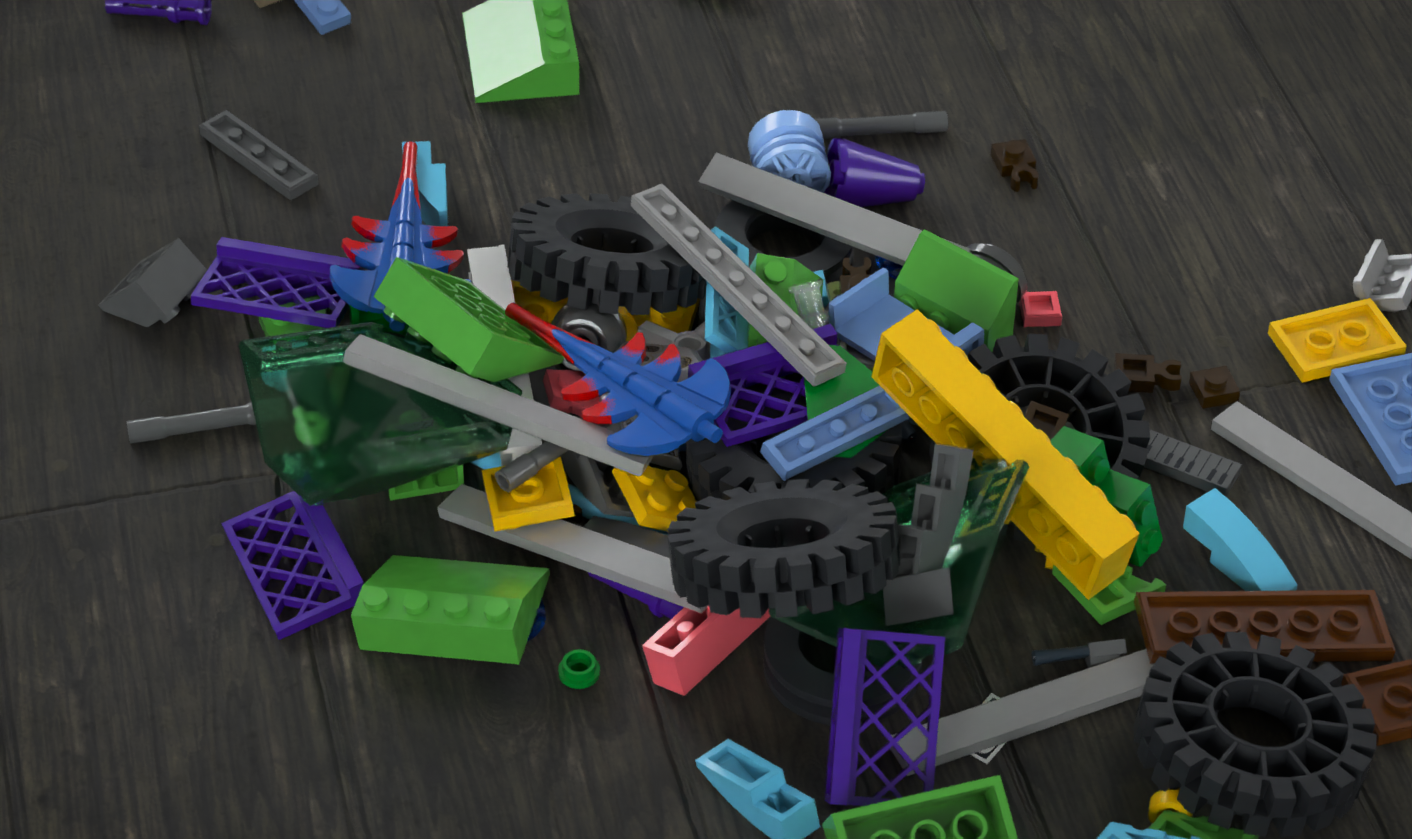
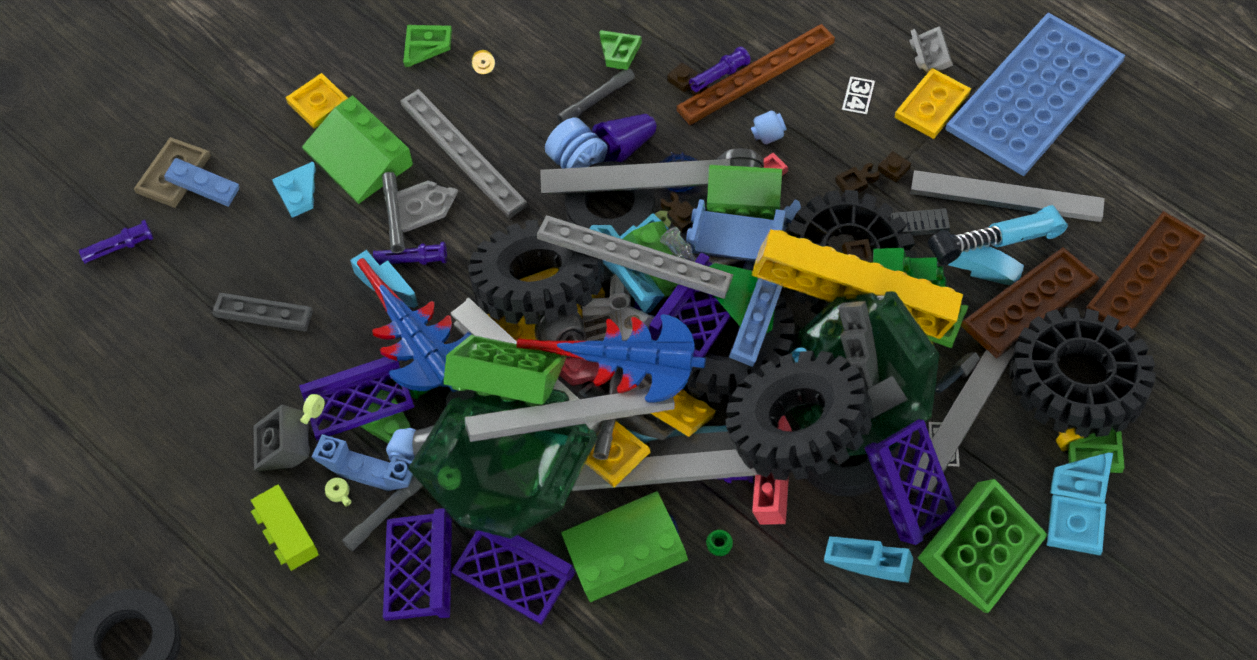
camera: 30 degrees left, 15 degrees up
none -> lime brick [251,484,319,571]
none -> medium azure wing [272,162,316,218]
none -> yellowish green piece [300,394,325,424]
none -> medium blue slope [312,434,418,491]
none -> yellowish green piece [325,478,352,507]
none -> dark purple pin [373,242,447,265]
none -> dark grey piece [382,172,405,253]
none -> dark purple fence [383,508,452,621]
none -> light grey tile [384,181,458,233]
none -> light grey tile [400,89,528,219]
none -> yellow tile [472,50,495,74]
none -> bright green wing [600,30,642,70]
none -> dark orange tile [677,24,835,125]
none -> dark purple pin [689,46,751,92]
none -> light blue head [751,111,787,144]
none -> white sticker [842,77,875,114]
none -> piece [927,205,1068,265]

